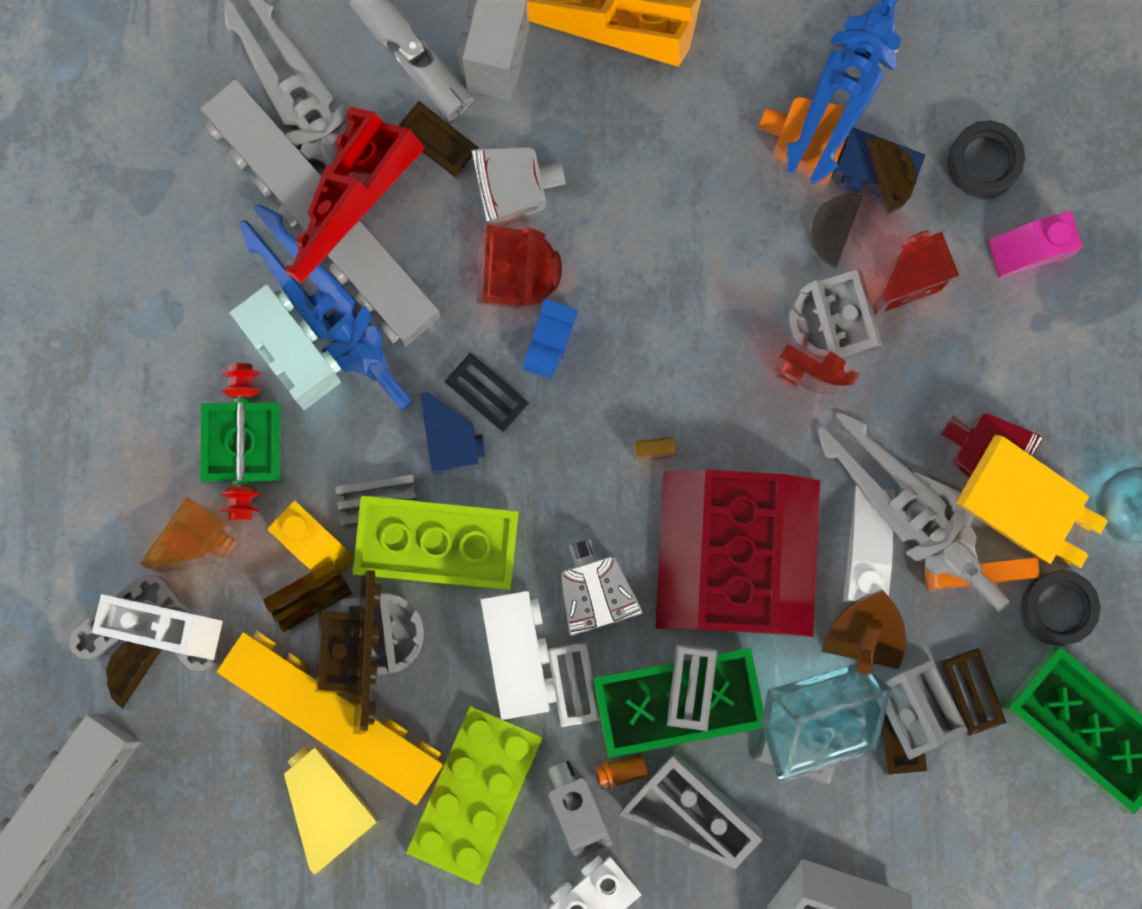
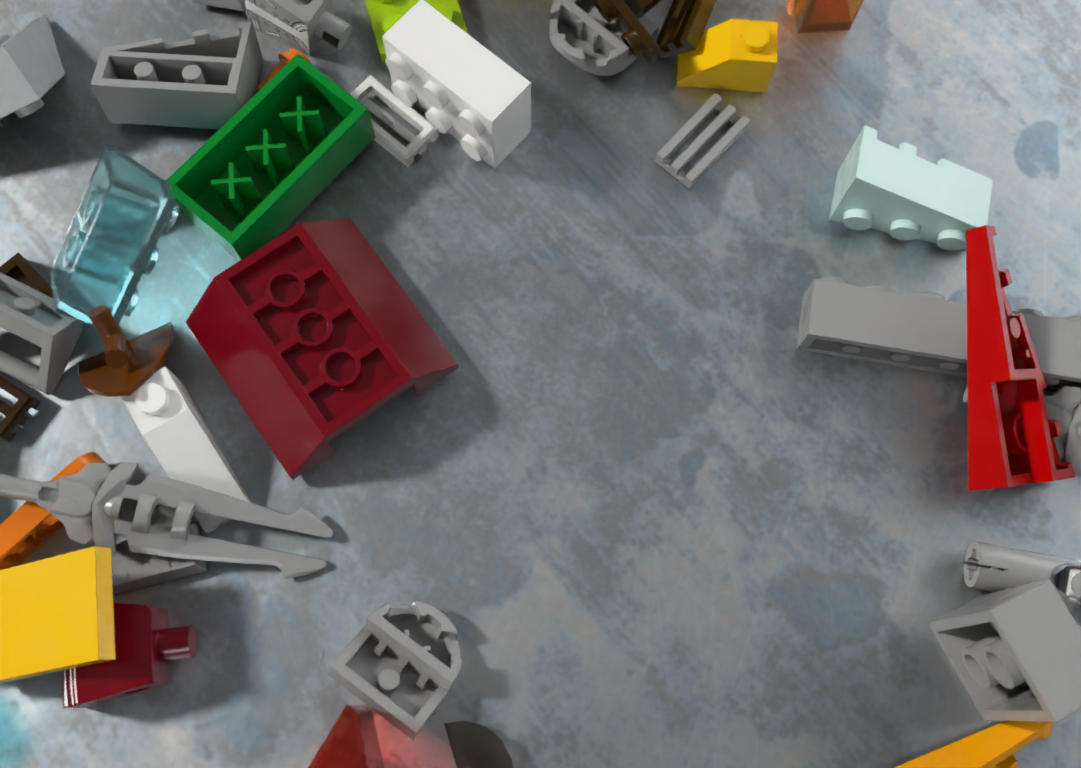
camera: 140 degrees right, 10 degrees down
green plate [200,363,281,522] -> none
blue sword [240,205,413,411] -> none
lime plate [353,495,519,590] -> none
dark brown tile [398,101,479,178] -> none
dark blue slope [420,392,486,475] -> none
black tile [444,353,529,434] -> none
light grey torso [471,147,566,230] -> none
clear red slope [476,225,562,309] -> none
blue leg [522,299,578,380] -> none
torso [561,539,643,637] -> none
pearl gold tile [634,437,676,461] -> none
light grey tile [667,645,717,731] -> none
clear red slope [772,343,860,394] -> none

